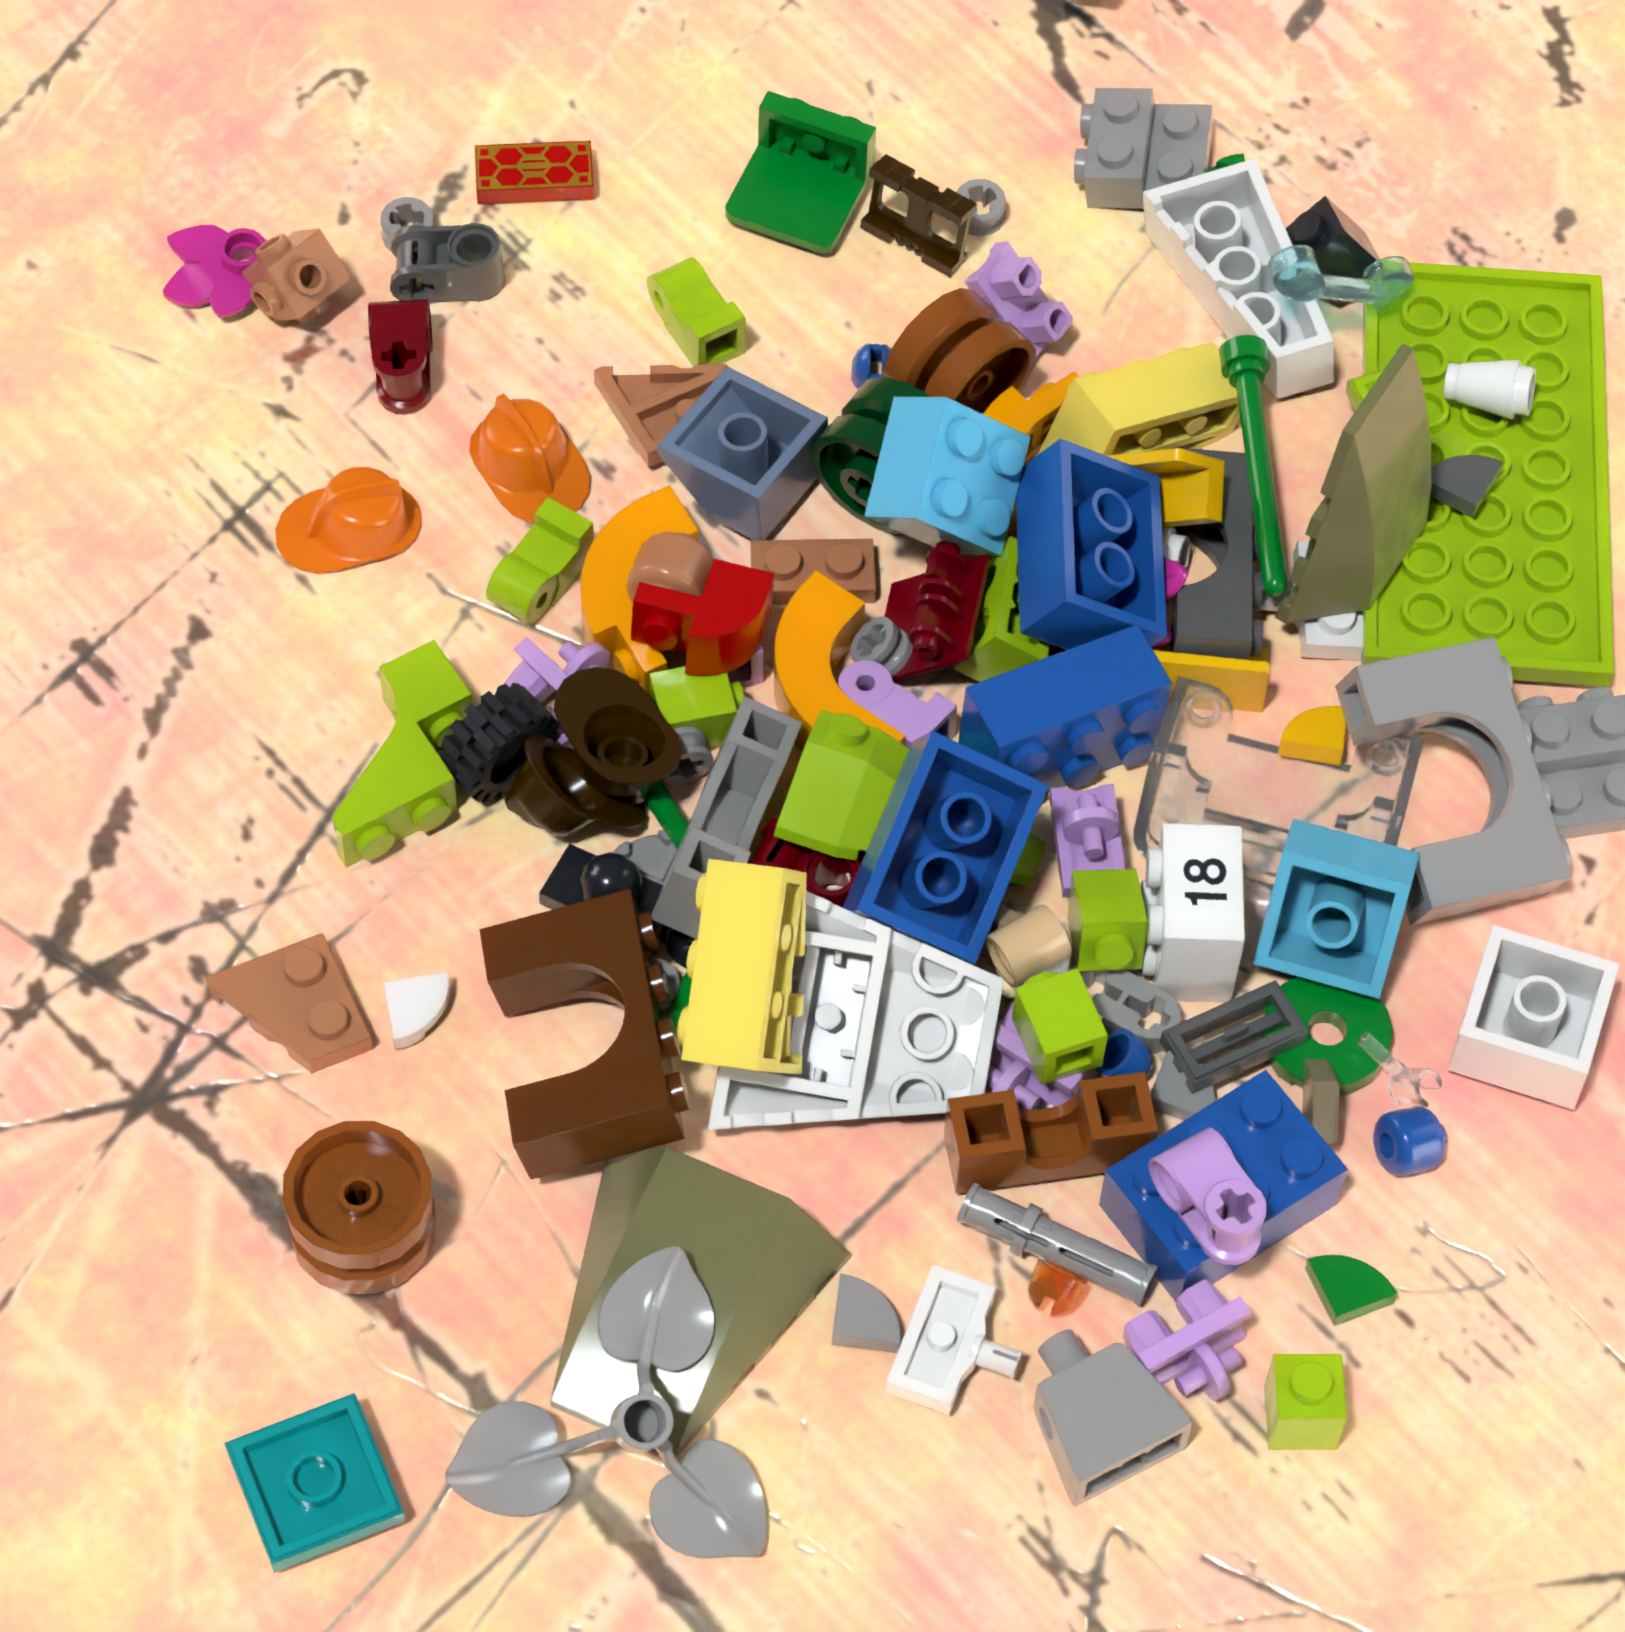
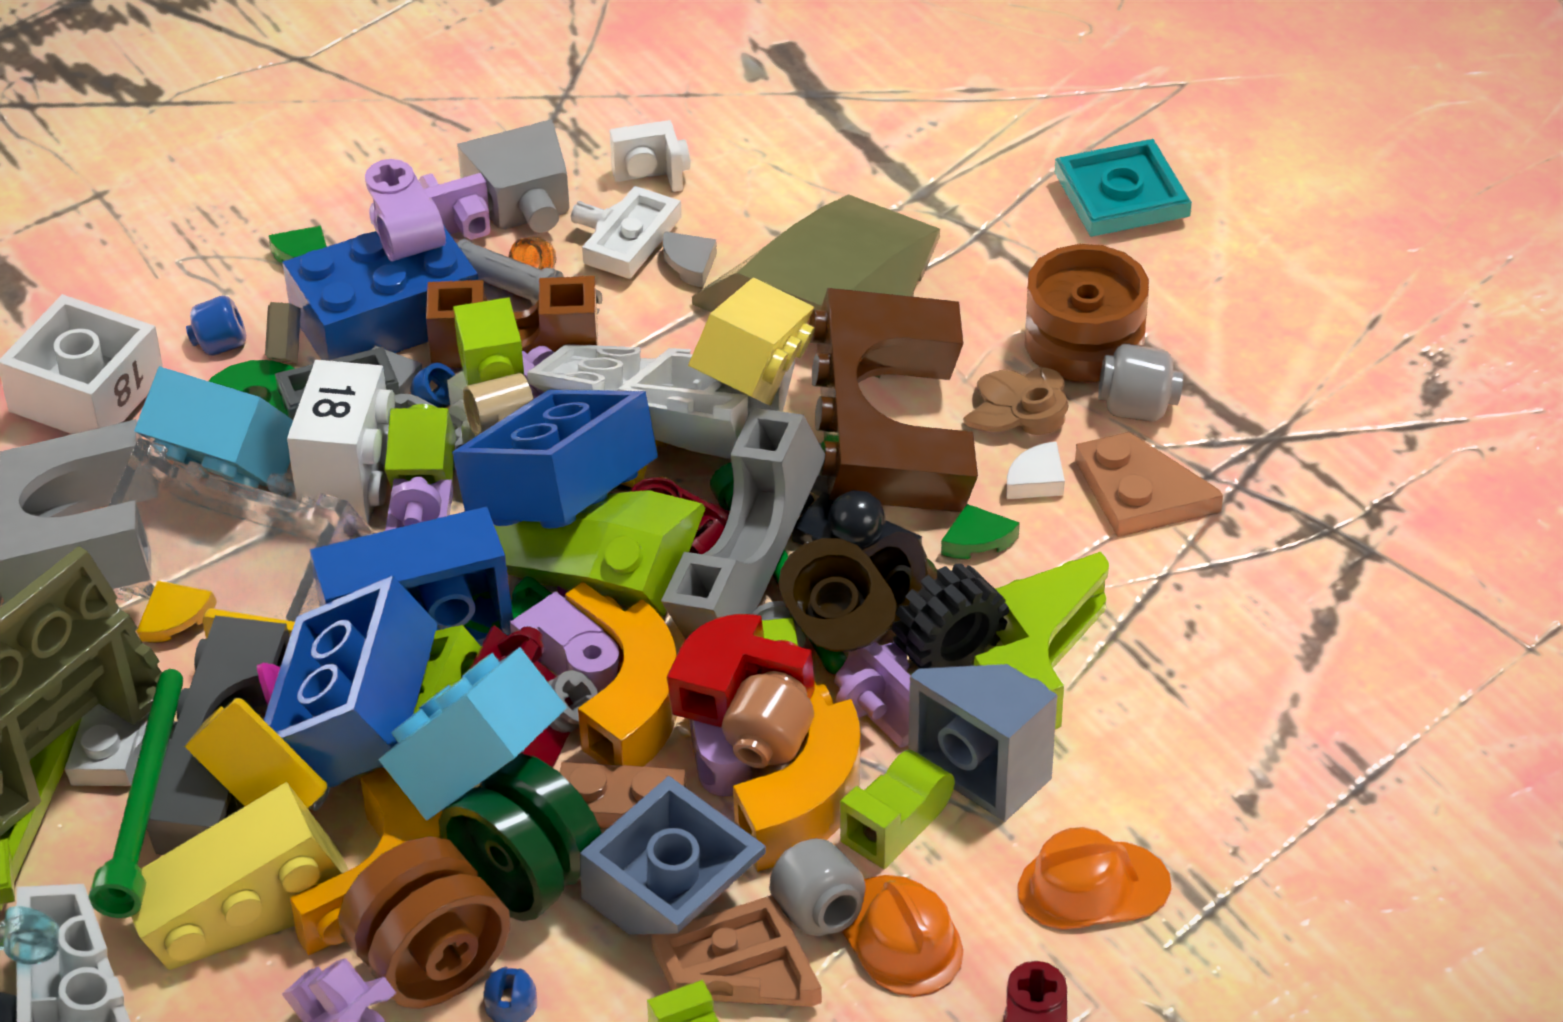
camera: 170 degrees left, 15 degrees down
light grey plant [445,1246,767,1558] -> none
lime brick [1264,1354,1347,1450] -> none
clear hand [1357,1032,1442,1107] -> none
none -> white bracket [609,120,691,192]
none -> light grey head [769,838,866,936]
none -> sand blue slope [908,664,1057,822]
none -> green tile [941,504,1020,559]
none -> medium nougat plate [963,367,1069,435]
none -> light grey head [1098,344,1183,422]

